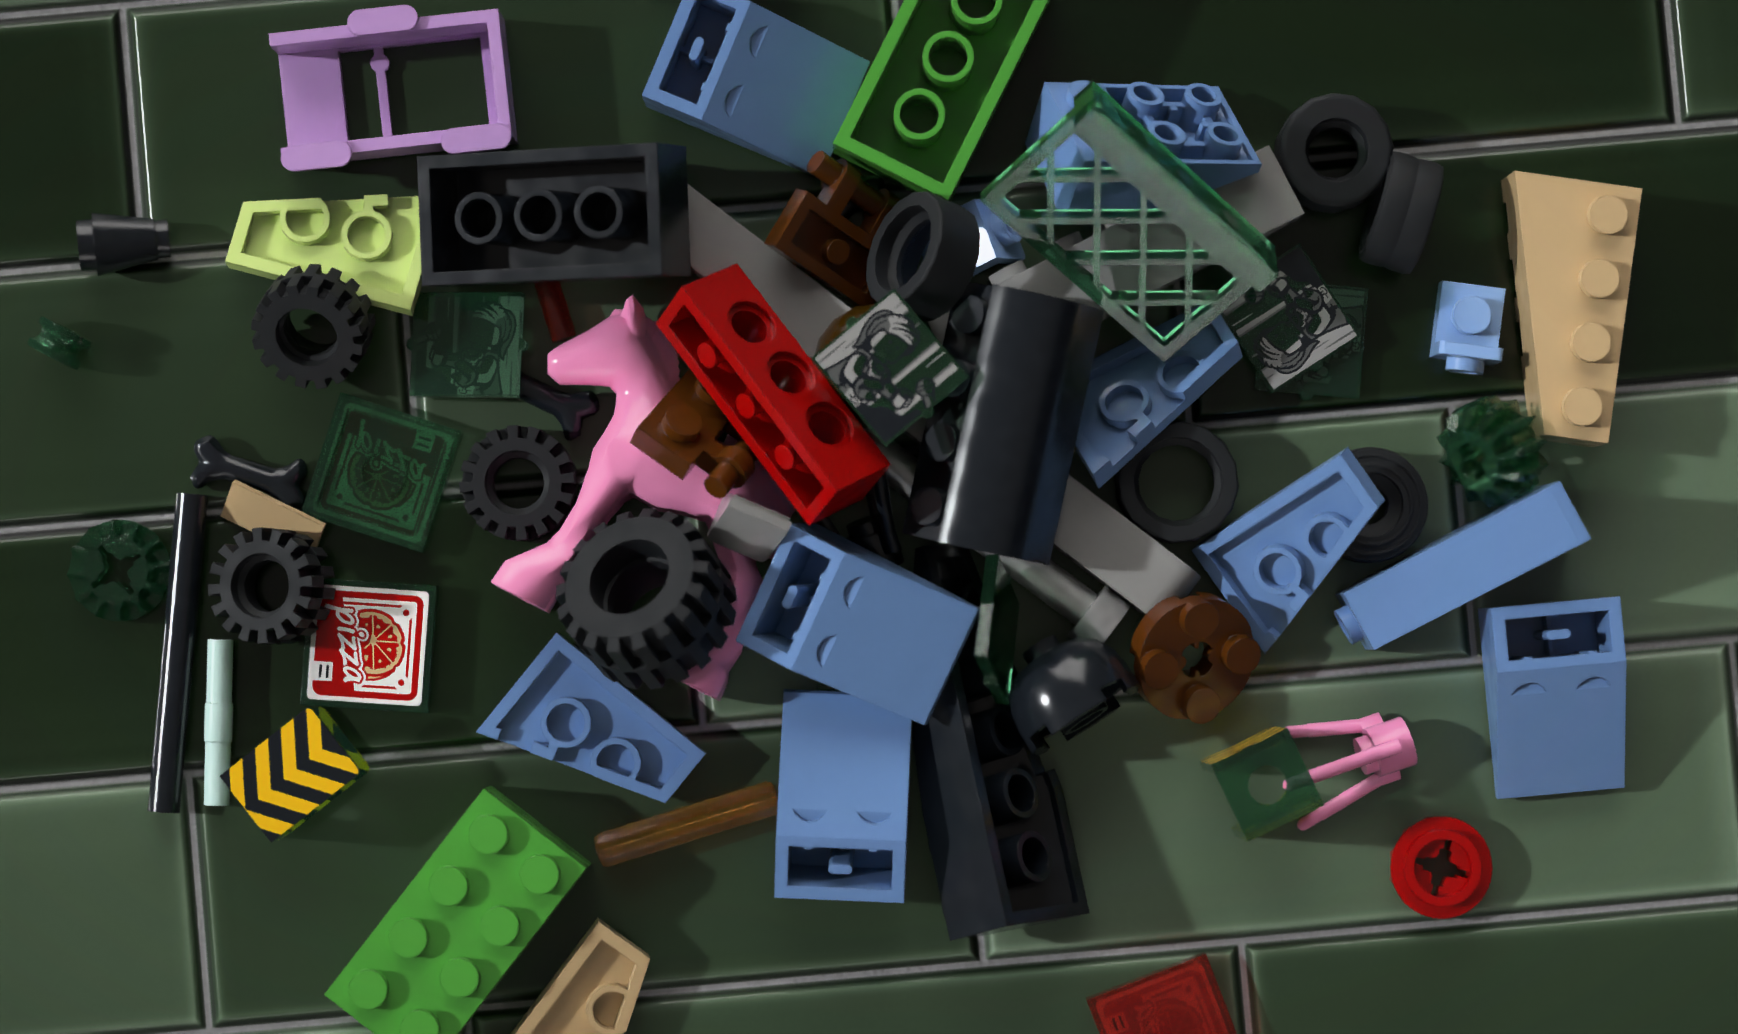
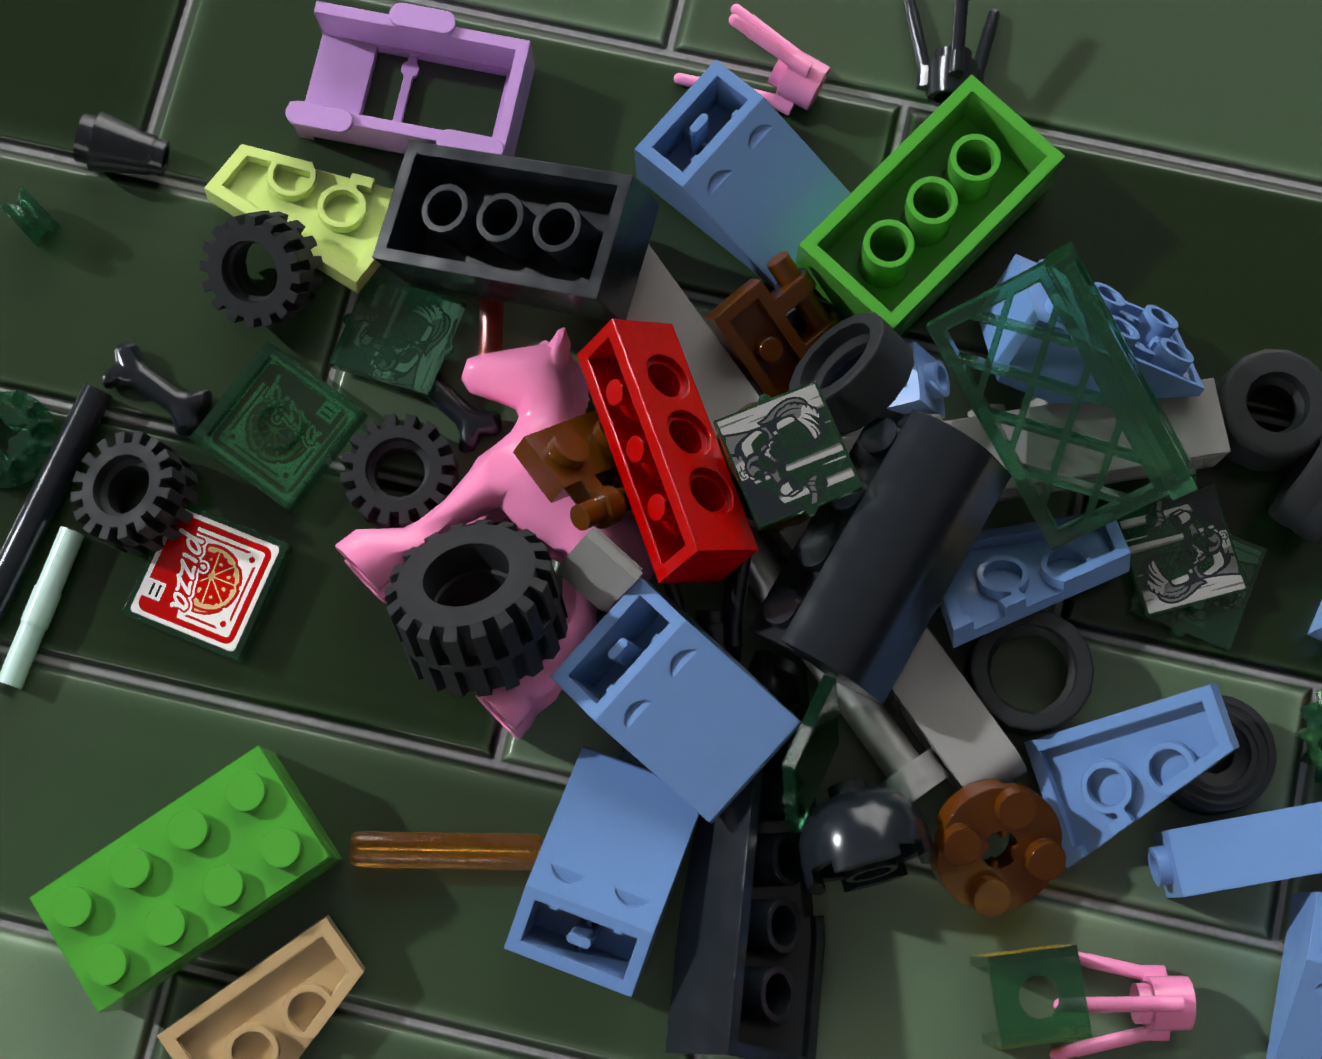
camera: 25 degrees right, 10 degrees down
piece [220,707,370,843] -> none
tan window [221,479,326,547] -> none
medium blue wing [476,632,707,803] -> none

